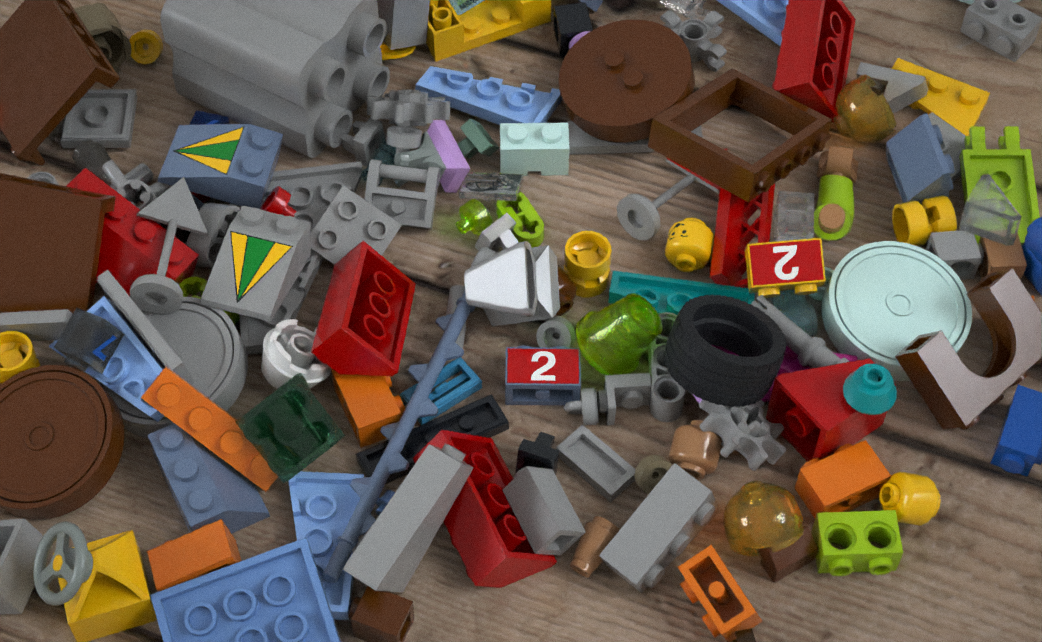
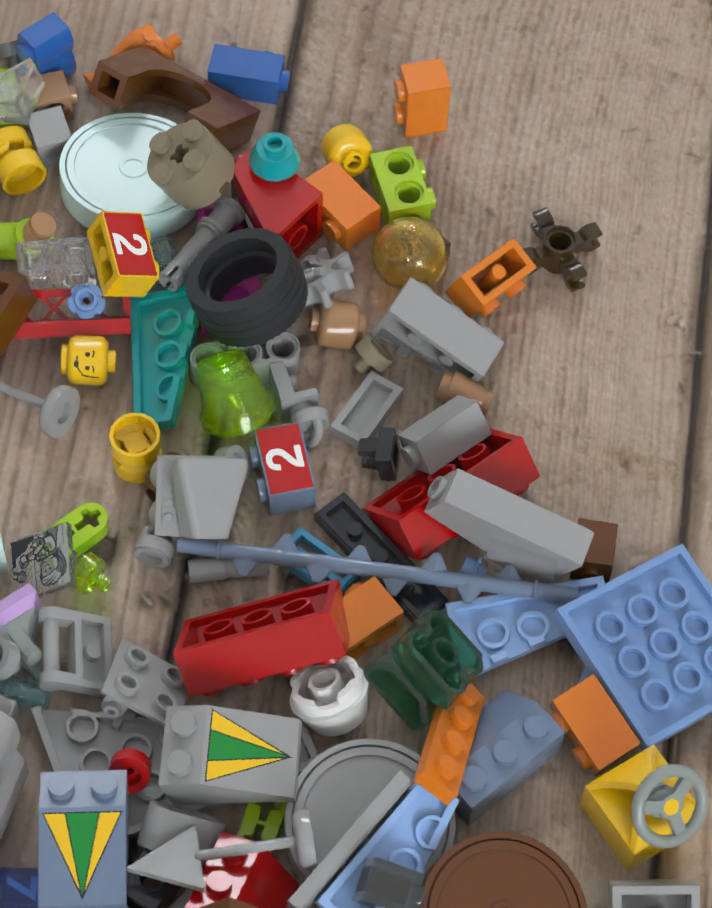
camera: 105 degrees left, 5 degrees up
light grey tile [475,213,519,253] -> none
none -> medium blue plate [67,283,105,320]
none -> dark tan brick [147,119,235,210]
none -> orange brick [392,58,451,138]

